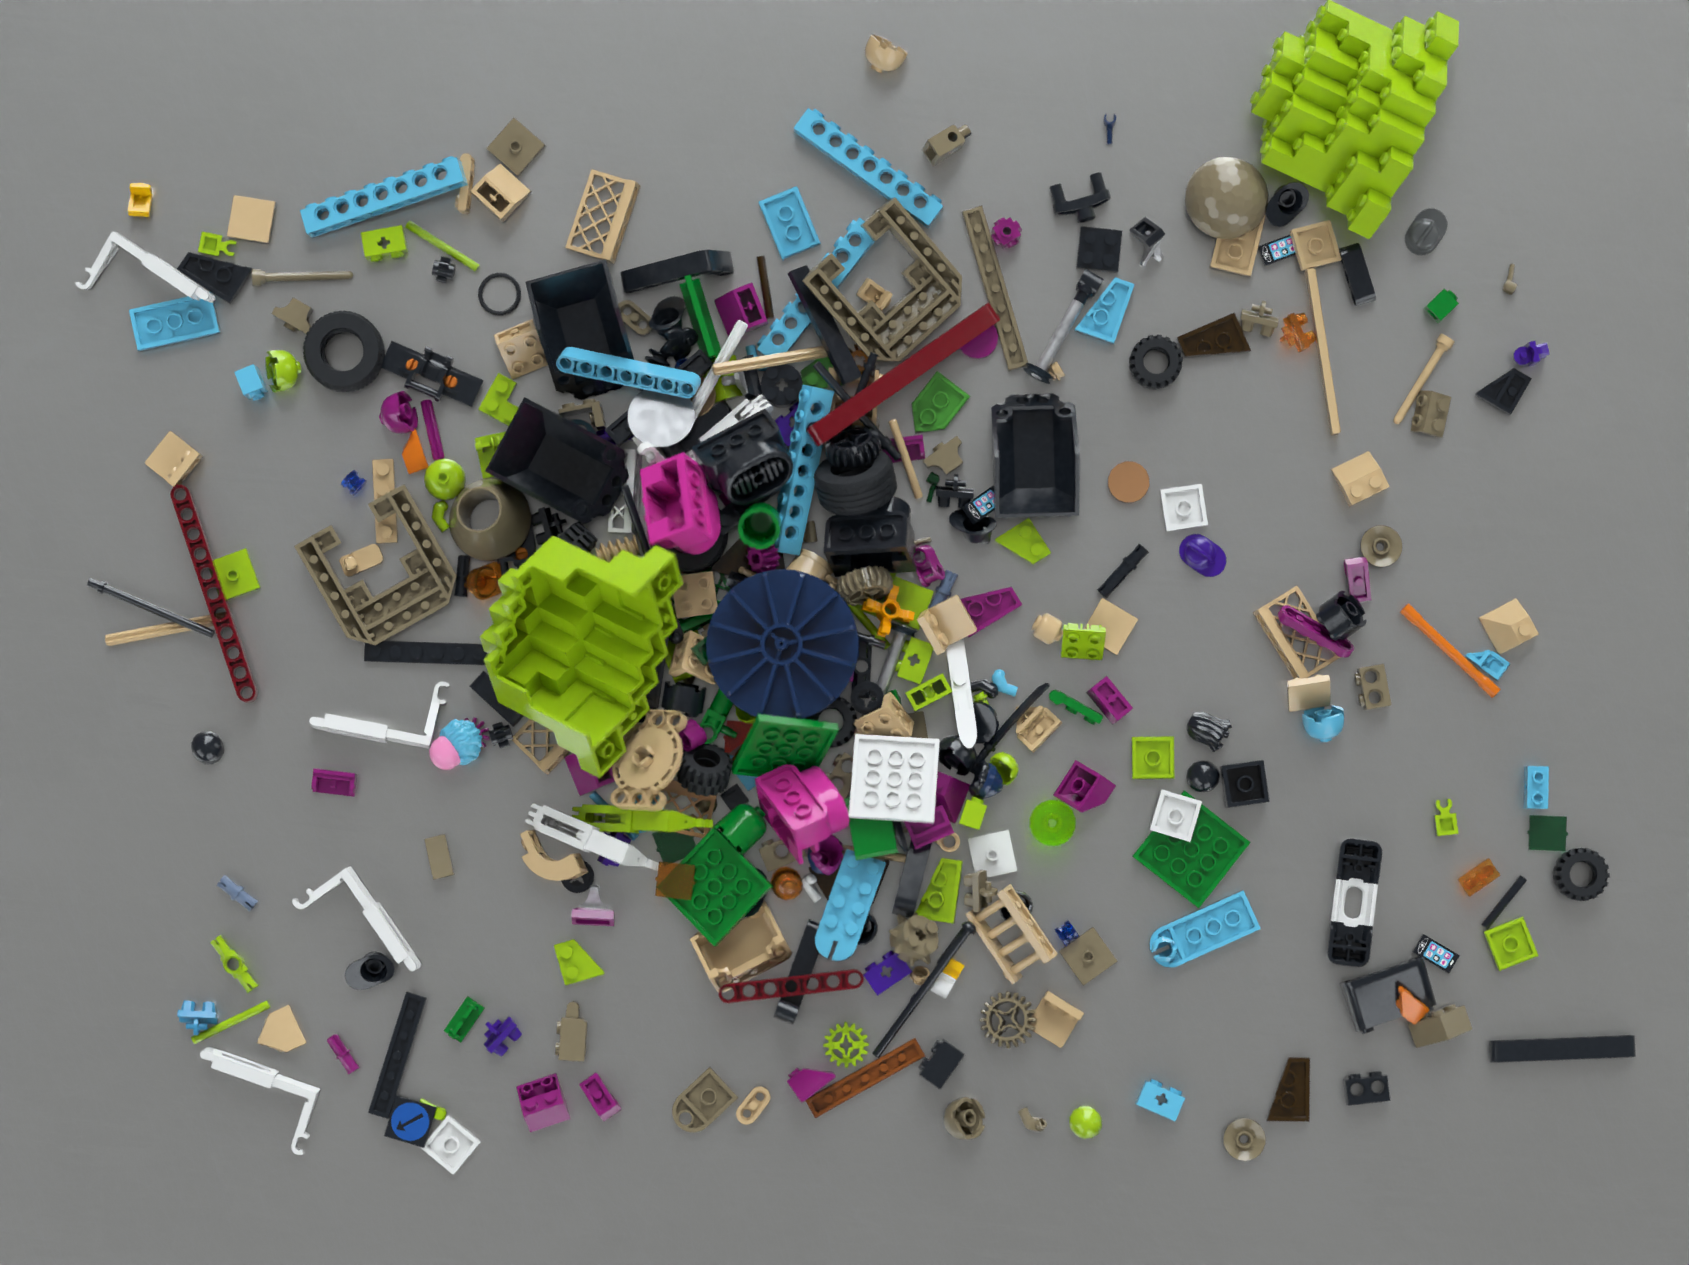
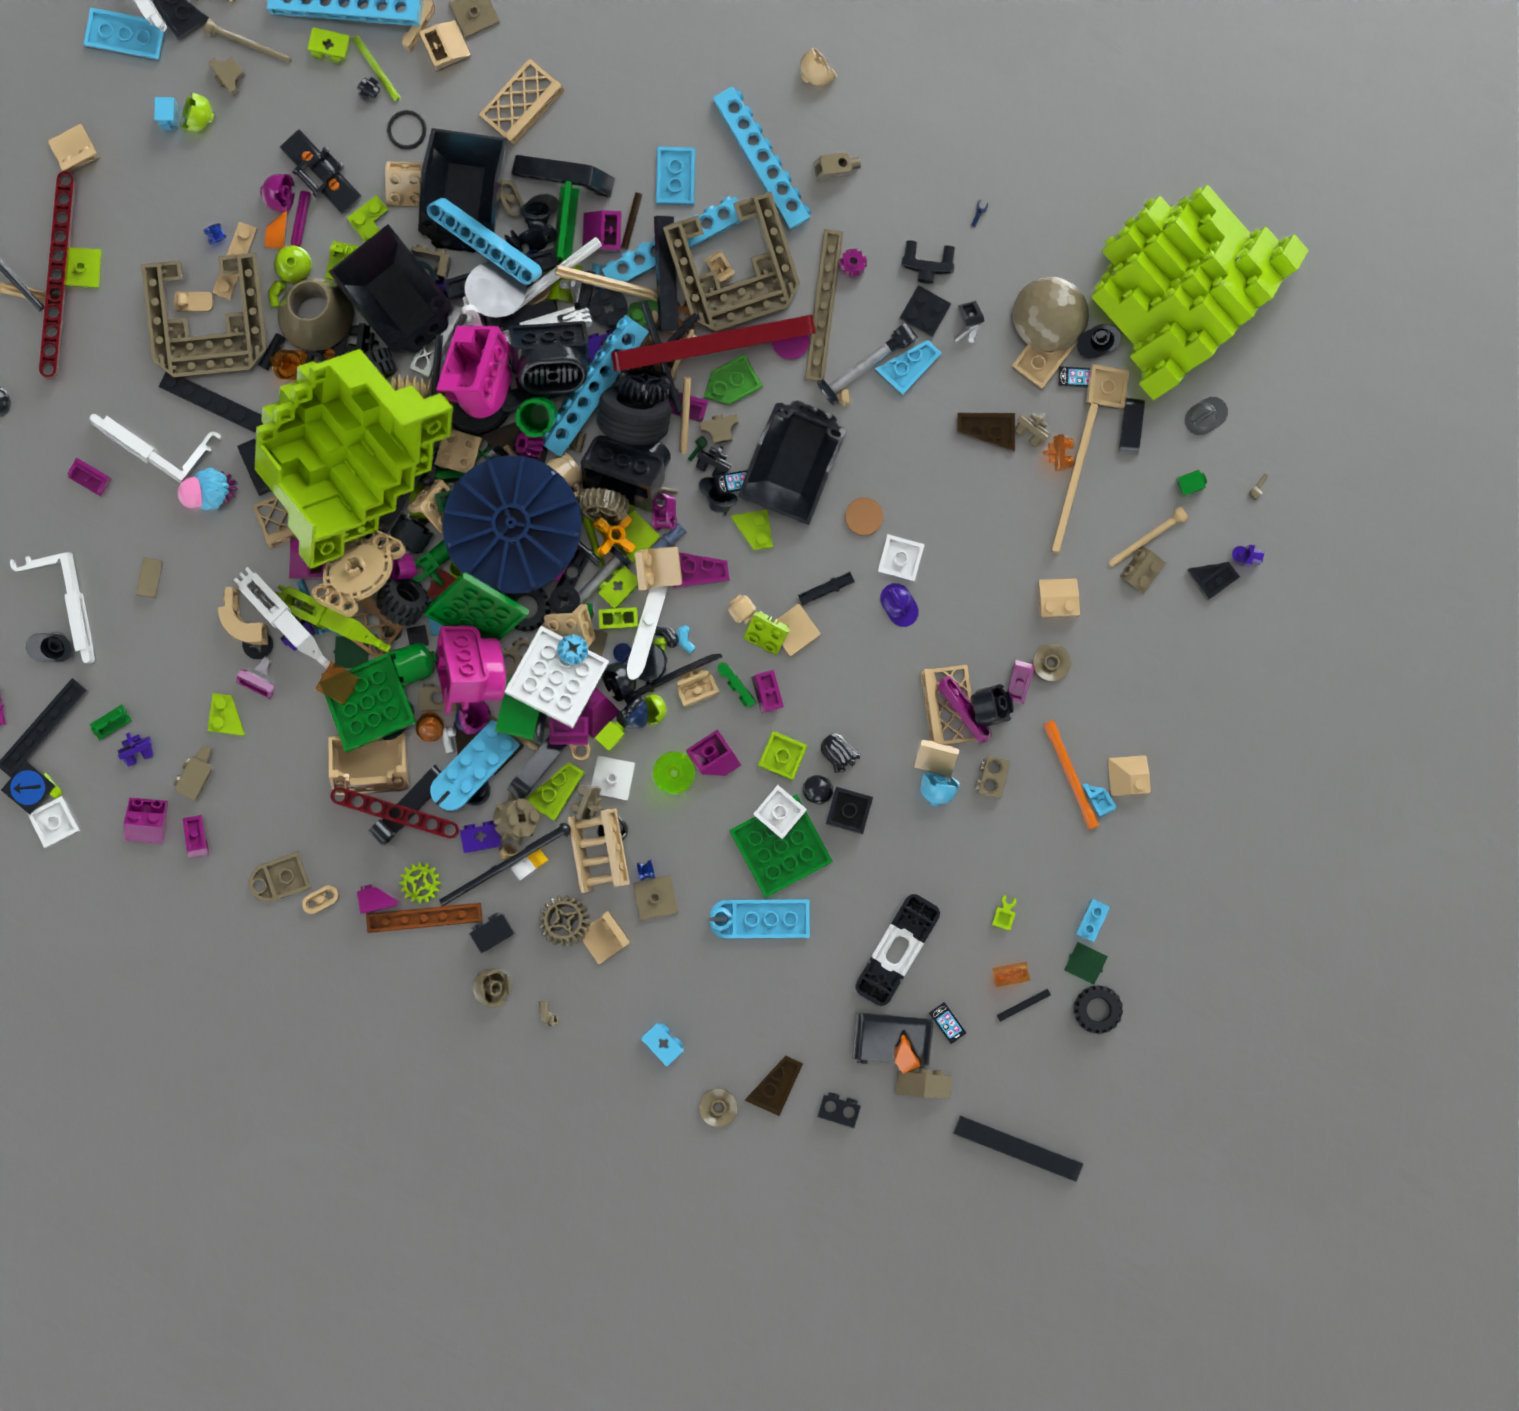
camera: 10 degrees right, 0 degrees up
black tyre [303,311,385,392] -> none
black gear [489,722,513,748] -> none
lime hair [1069,1106,1102,1139] -> none
black tyre [1129,334,1183,389] -> none
lime plate [1483,916,1539,971] -> none
none -> medium azure gear [557,634,588,664]
none -> clear blue wheel [613,643,632,663]

